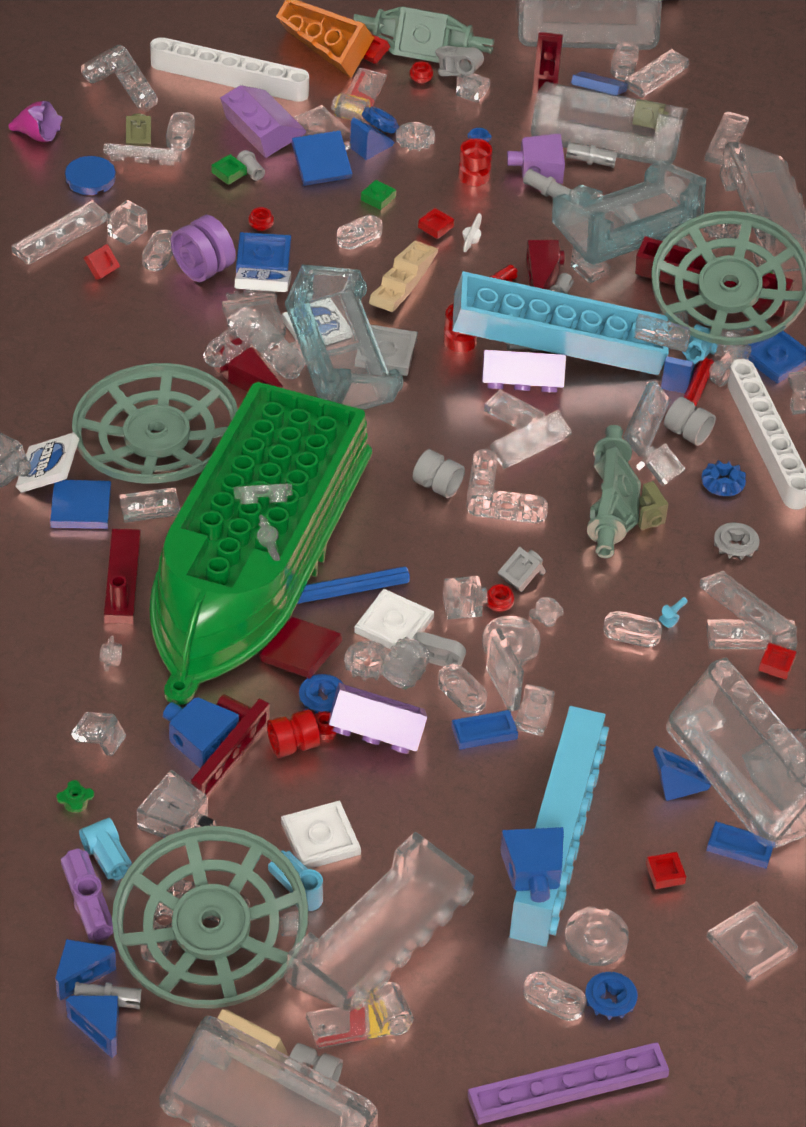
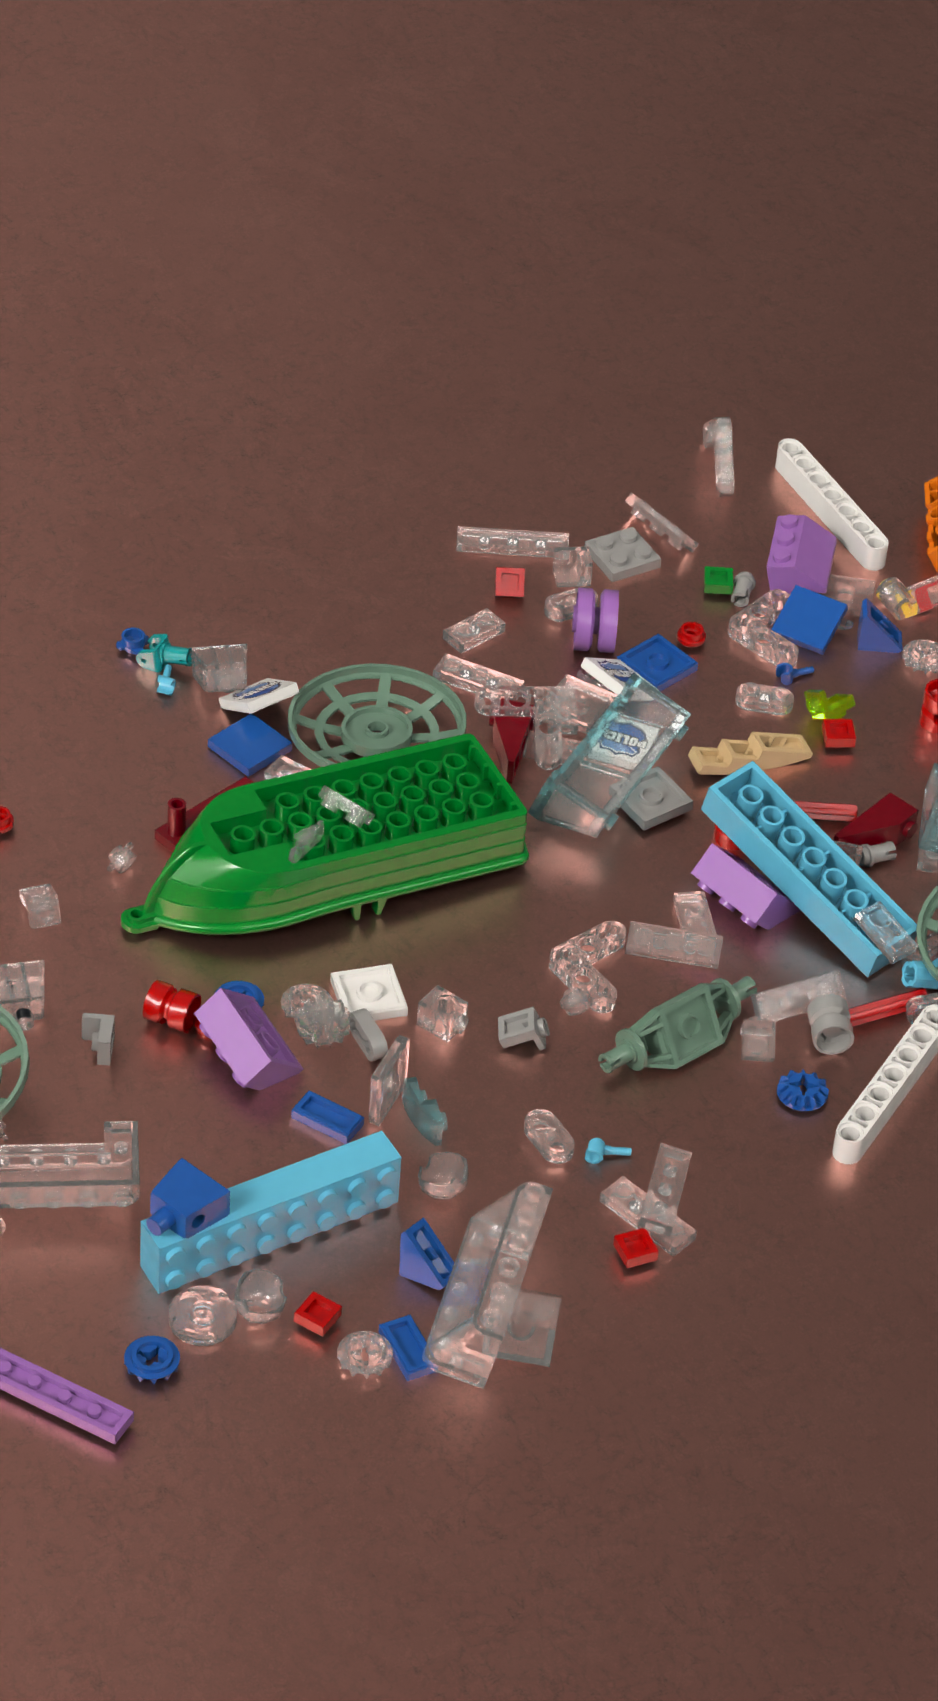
camera: 45 degrees right, 5 degrees down
hat [9,101,62,142] -> none
blue tile [65,156,116,195] -> none
olive bracket [126,114,151,148] -> none
blue torso [163,697,239,768] -> none
clear plate [166,112,195,151] -> none
dark red piece [191,694,270,804] -> none
dark red tile [260,617,342,678] -> none
medium azure piece [268,850,323,911] -> none
white tile [281,800,361,869] -> none
blue axle [297,566,410,604] -> none
green plate [361,180,396,210] -> none
blue gear [362,106,399,133] -> none
light grey wheel [412,449,465,498] -> none
clear plate [438,664,487,713] -> none
white piece [463,213,482,252] -> none
clear tile [482,616,541,667] -> none
red plate [485,584,514,611] -> none
clear bracket [515,684,555,737] -> none
clear plate [523,972,586,1021] -> none
clear plate [529,597,564,627] -> none
olive bracket [638,481,669,530] -> none
blue slope [661,356,695,394] -> none
clear tile [707,901,798,982] -> none
light grey gear [714,522,760,560] -> none
none -> light grey bracket [82,1013,115,1066]
none -> clear hair [234,1269,287,1324]
none -> clear gear [337,1331,393,1379]
none -> clear light blue slope [402,1077,448,1146]
none -> clear hair [418,1152,469,1200]
none -> clear plate [433,653,525,702]
none -> clear plate [443,608,506,654]
none -> clear plate [560,987,590,1016]
none -> light grey plate [584,527,661,582]
none -> clear beam [728,589,799,667]
none -> blue hand [776,663,814,686]
none -> clear neon green bracket [804,689,856,719]

